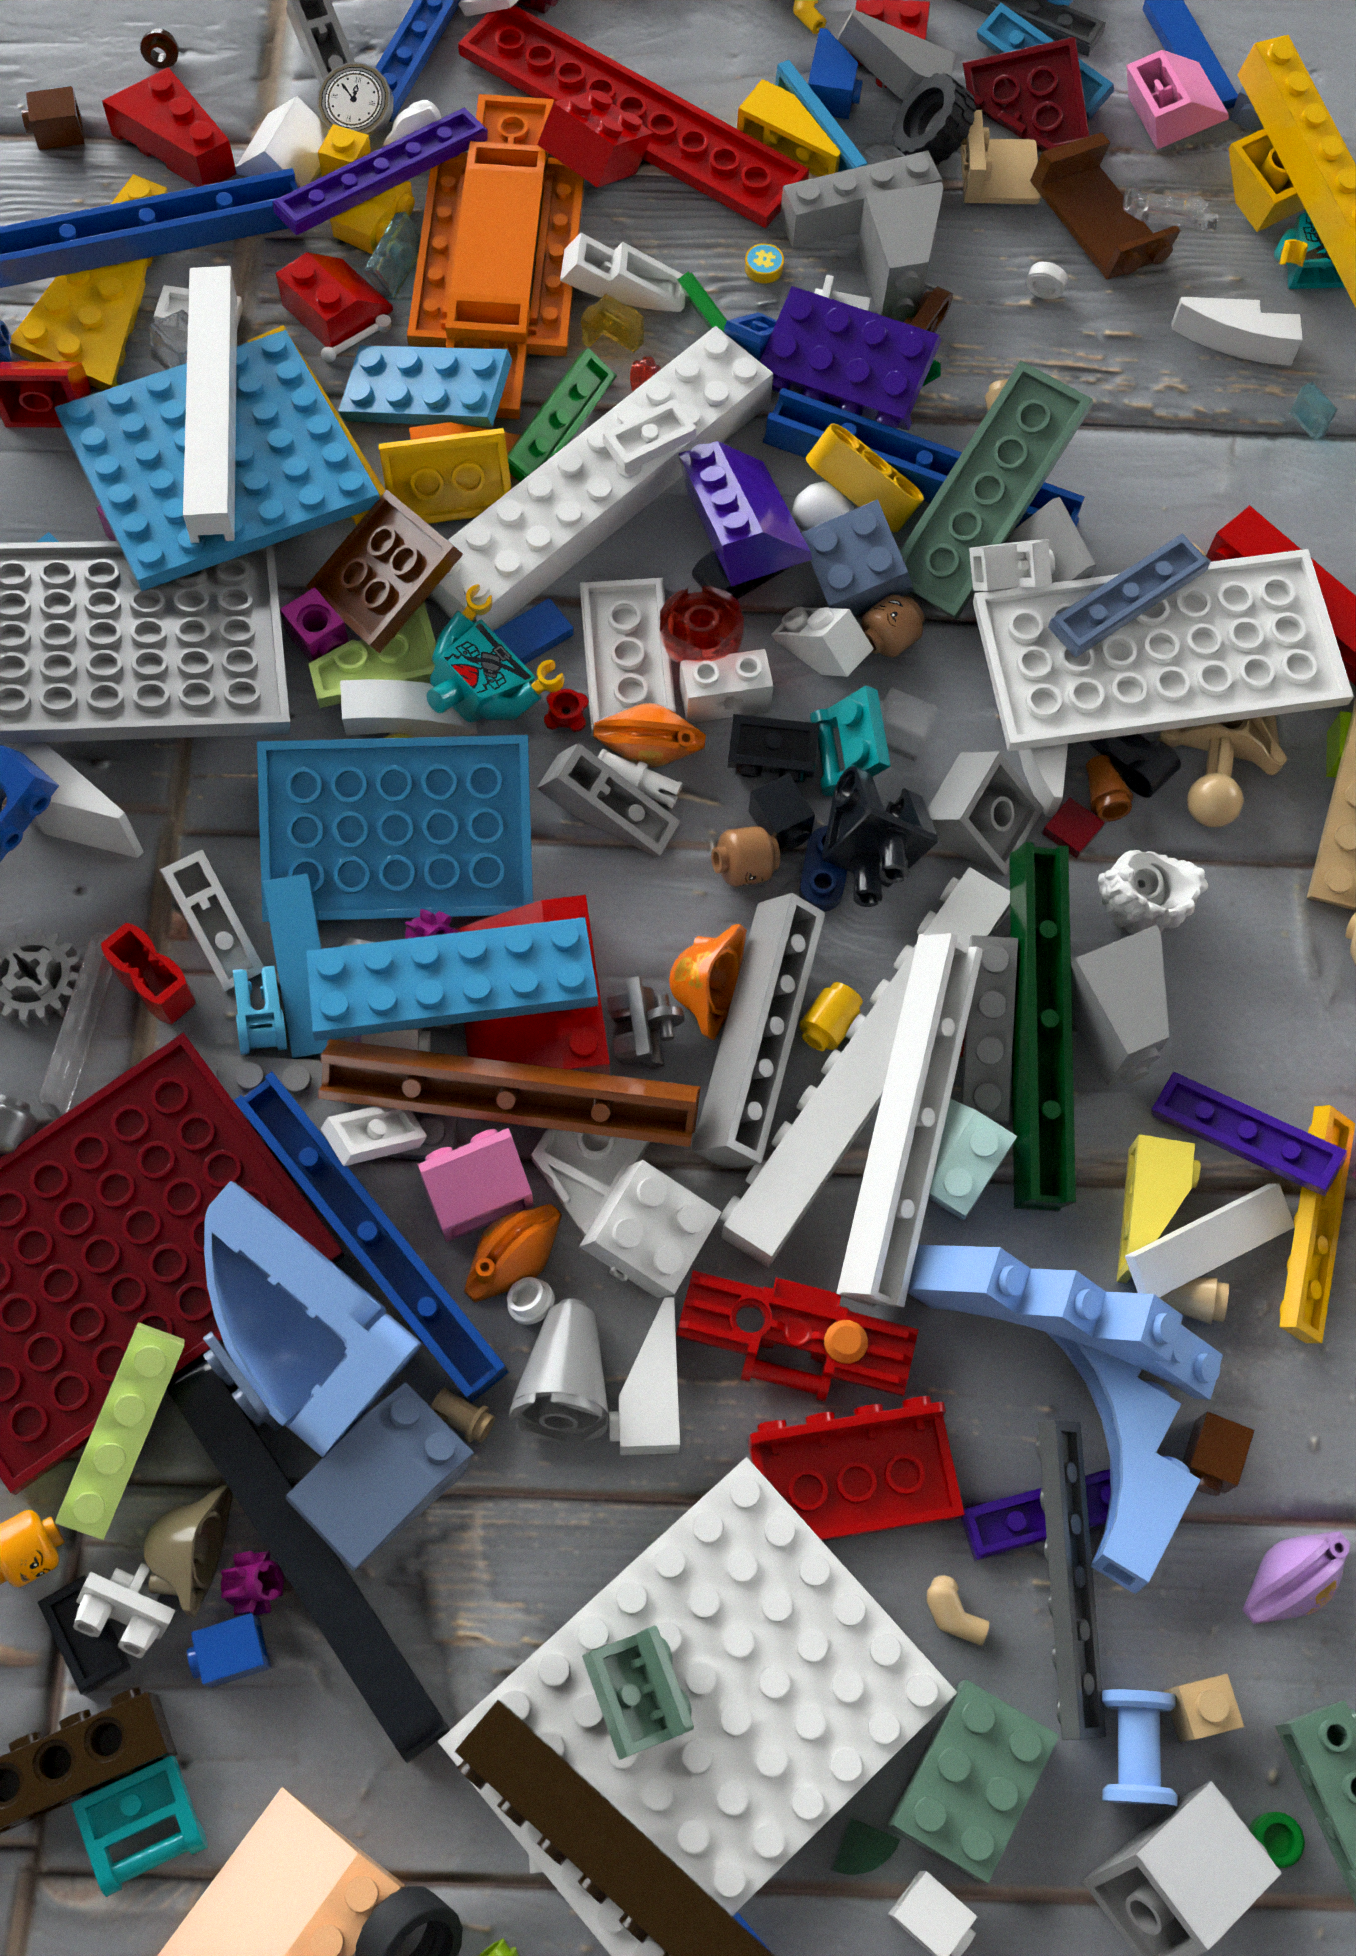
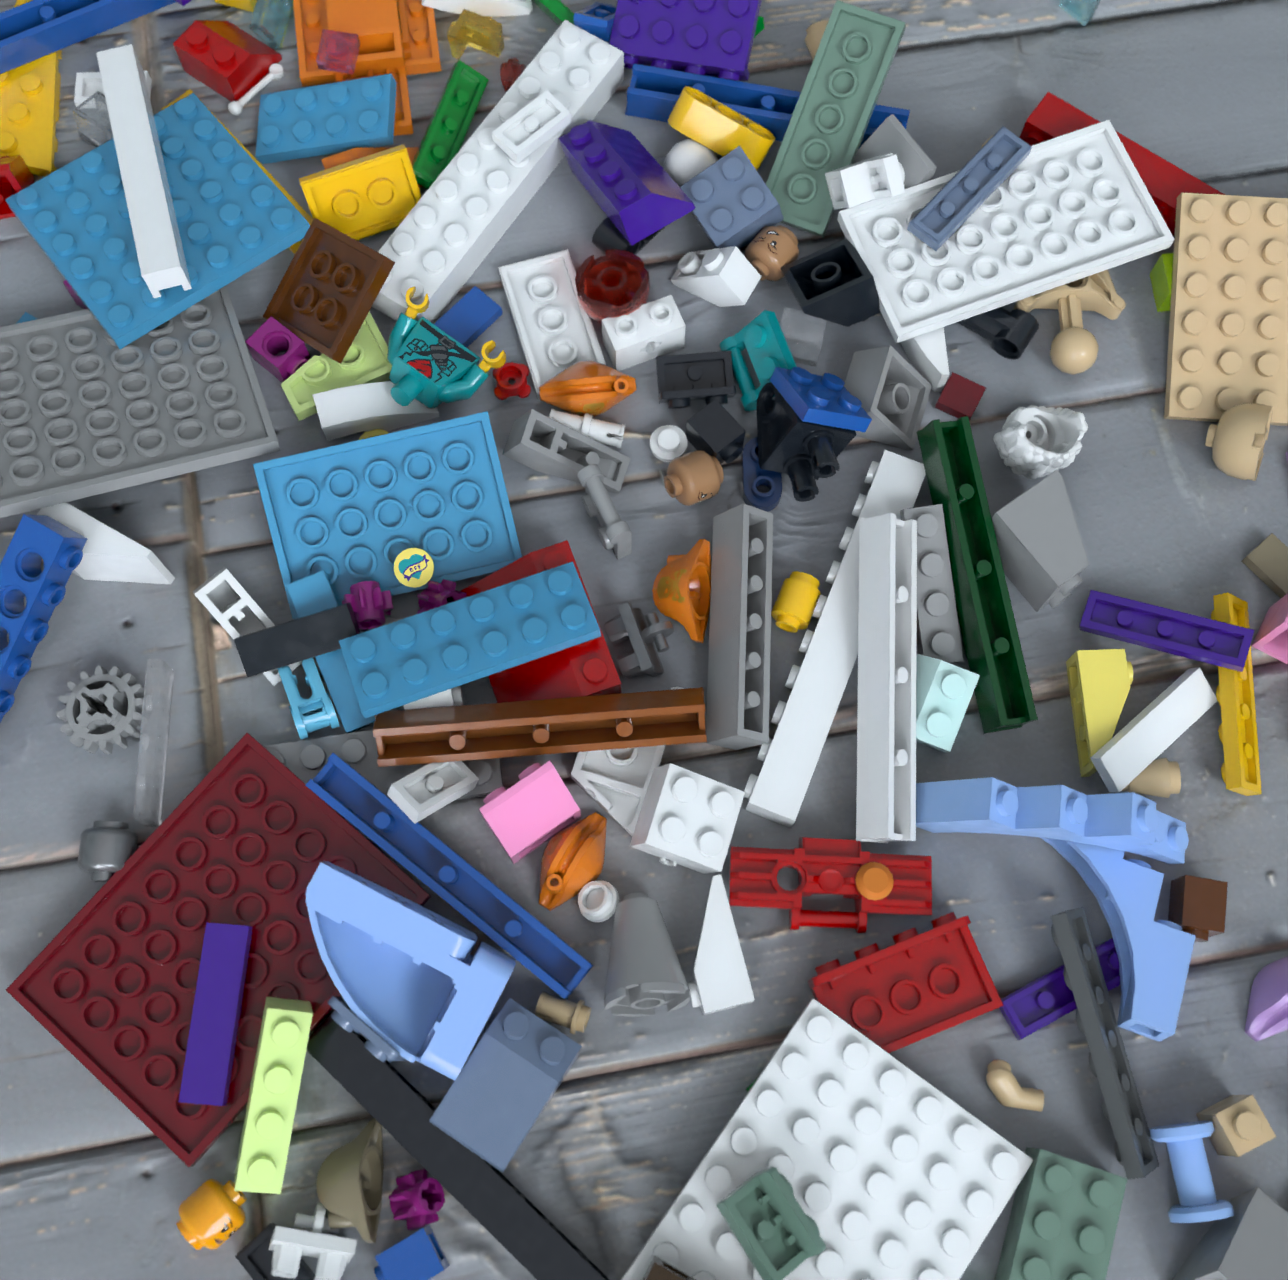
camera: 10 degrees left, 5 degrees up
red brick [101,923,196,1025] -> none
dark orange cone [1085,755,1133,822] -> none
none -> dark purple tile [179,922,253,1106]
none -> black tile [234,602,361,677]
none -> clear pink plate [316,29,360,74]
none -> magenta gear [342,581,394,629]
none -> light yellow tile [394,548,434,588]
none -> light grey plate [577,464,632,560]
none -> white plate [650,425,688,462]
none -> blue plate [770,367,872,432]
none -> black slope [780,238,881,327]

